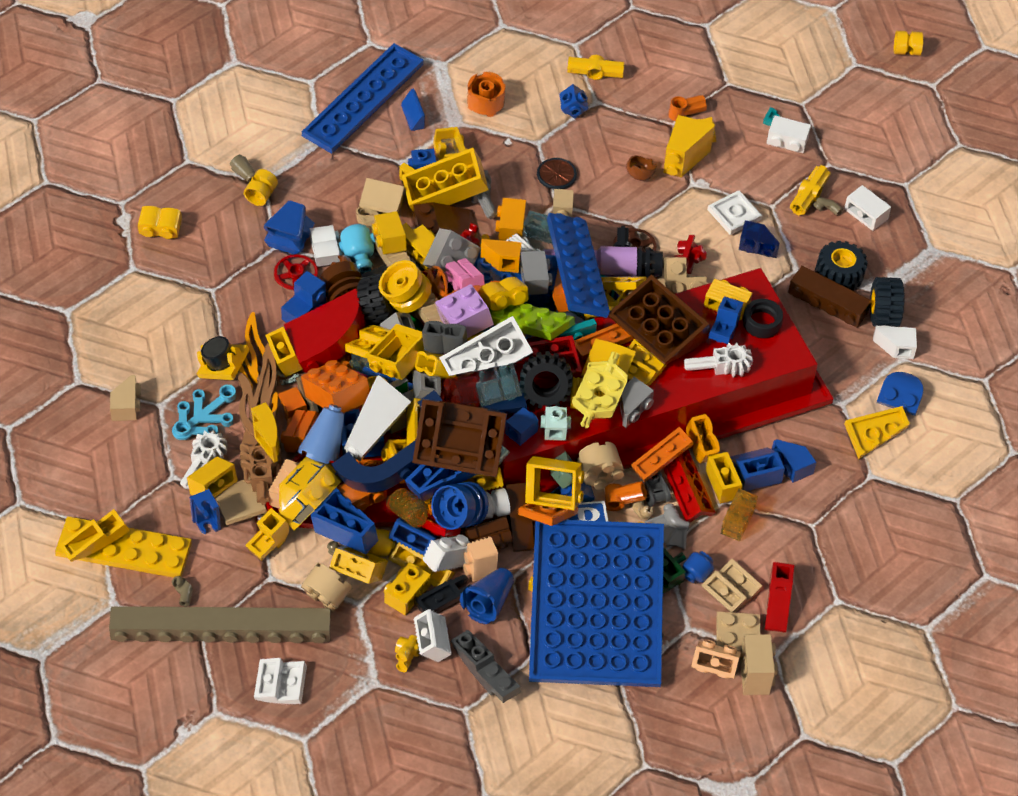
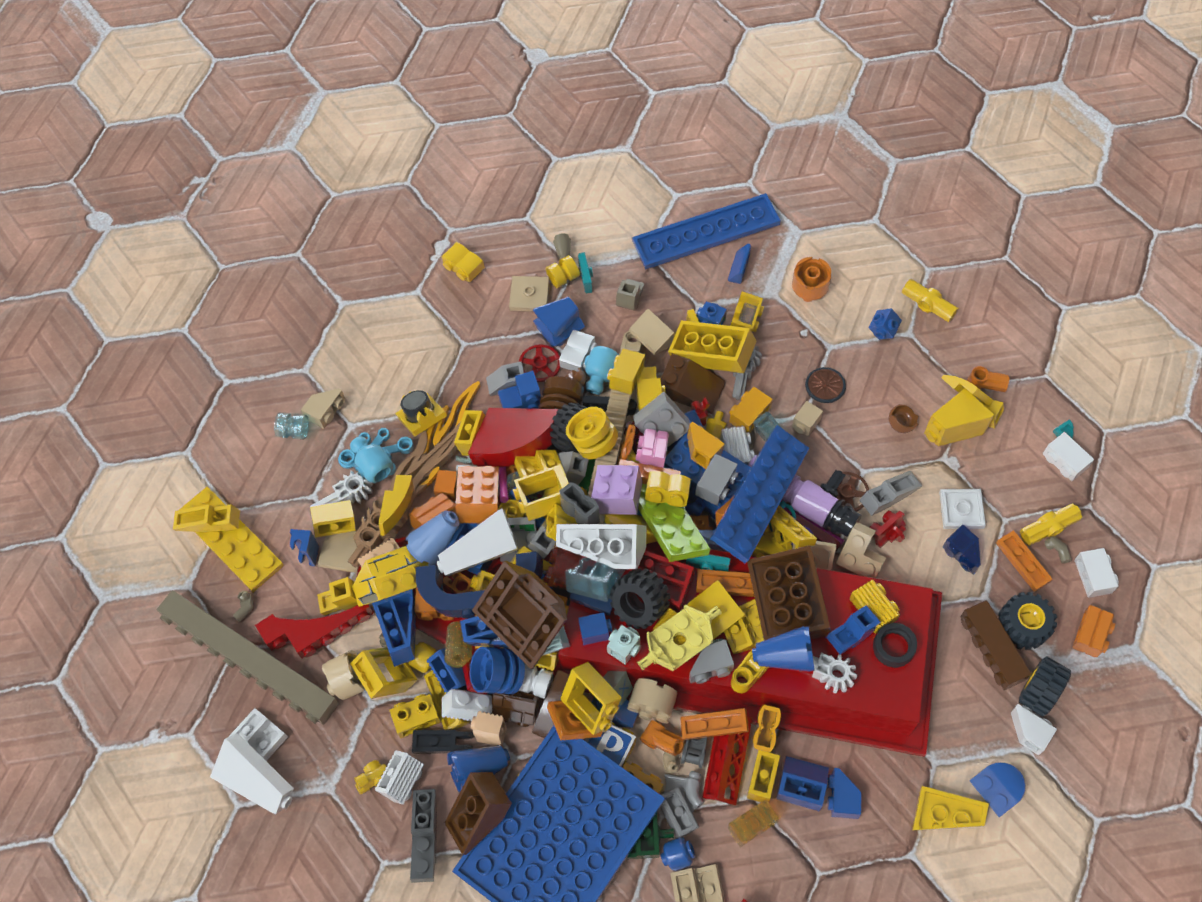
camera: 40 degrees right, 10 degrees up
none -> white slope [210,733,294,814]
none -> red arch [255,604,373,659]
none -> clear light blue wheel [274,412,309,440]
none -> medium azure piece [350,436,393,483]
none -> reddish brown slope [444,772,512,855]
none -> light grey slope [486,362,524,396]
none -> tan plate [509,276,549,311]
none -> teal plate [578,252,593,294]
none -> dark tan brick [616,279,644,311]
none -> light grey slope [660,787,699,839]
none -> yellow piece [731,650,769,693]
none -> blue cone [752,626,815,672]
none -> light grey slope [860,471,922,516]
none -> yellow slope [941,375,994,406]
none -> orange plate [996,530,1053,592]
none -> orange brick [1072,605,1115,657]

